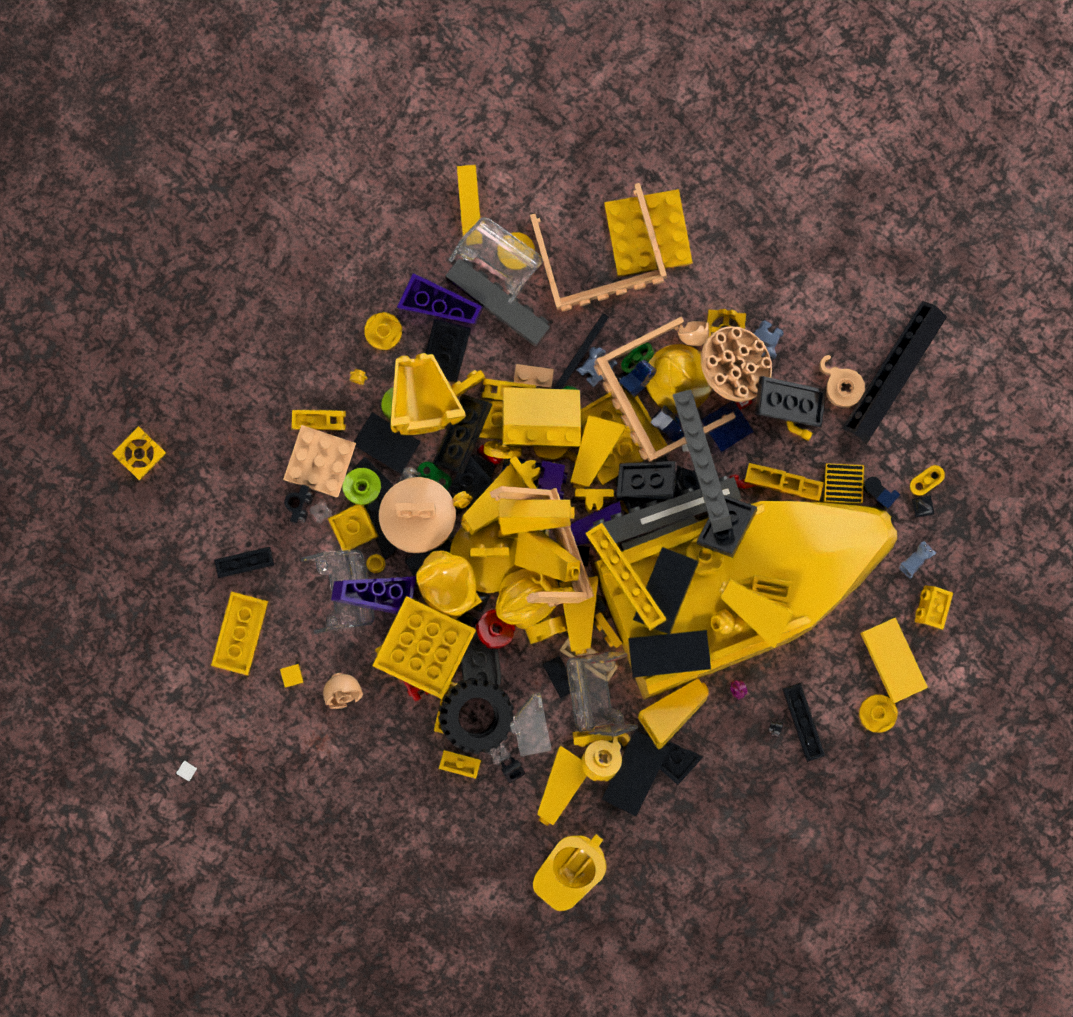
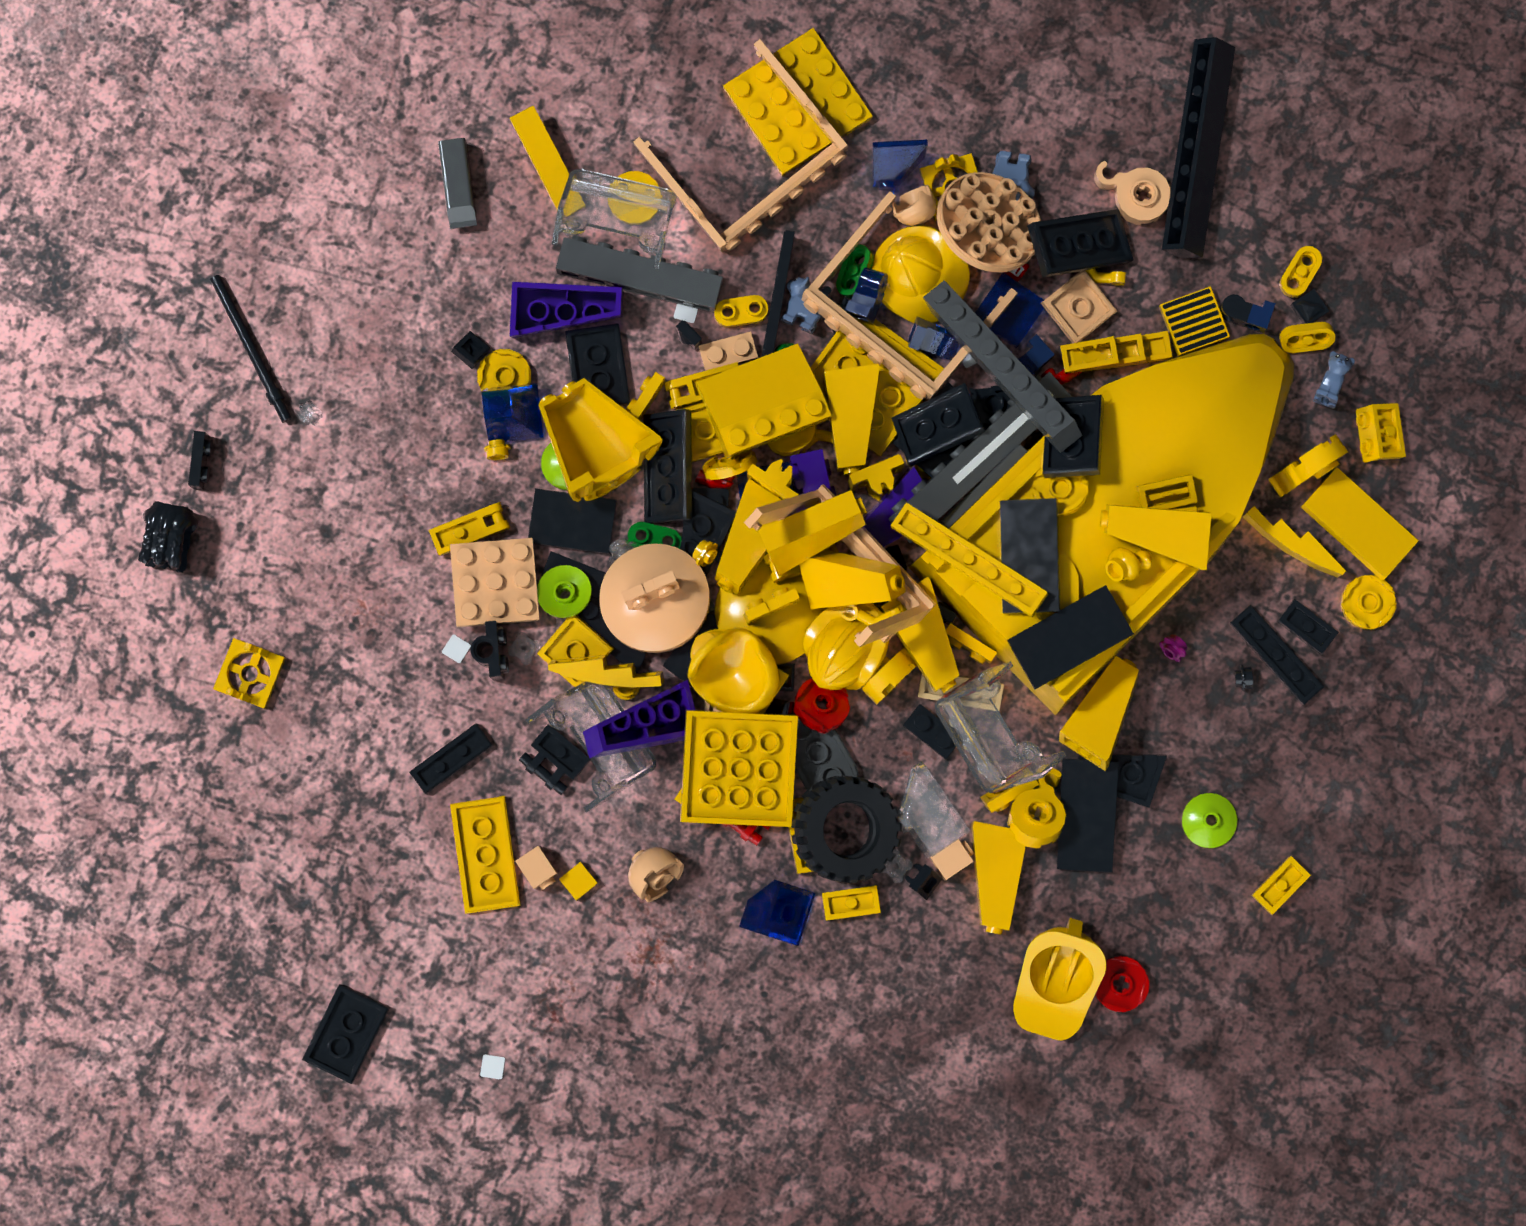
camera: 25 degrees left, 0 degrees up
none -> black piece [138,501,198,573]
none -> black plate [188,431,213,490]
none -> black bar [210,275,292,423]
none -> clear plate [297,400,323,425]
none -> black tile [302,984,390,1084]
none -> dark grey piece [438,138,477,229]
none -> white sticker [442,635,471,663]
none -> black tile [451,331,491,369]
none -> clear blue slope [481,383,544,442]
none -> light nougat brick [515,846,558,890]
none -> black plate [519,724,591,795]
none -> yellow slope [548,655,664,687]
none -> white sticker [674,304,698,323]
none -> black tile [676,320,702,350]
none -> yellow plate [714,295,768,328]
none -> clear blue slope [739,880,815,946]
none -> clear blue slope [871,139,928,191]
none -> light nougat brick [929,839,974,881]
none -> dark blue leg [1018,334,1055,375]
none -> light nougat tile [1041,271,1117,343]
none -> red plate [1095,956,1149,1012]
none -> lime dish [1182,793,1237,848]
none -> yellow slope [1242,506,1346,578]
none -> yellow plate [1251,856,1311,915]
none -> yellow piece [1268,434,1348,497]
none -> black plate [1276,599,1339,655]
none -> yellow plate [1279,322,1336,353]

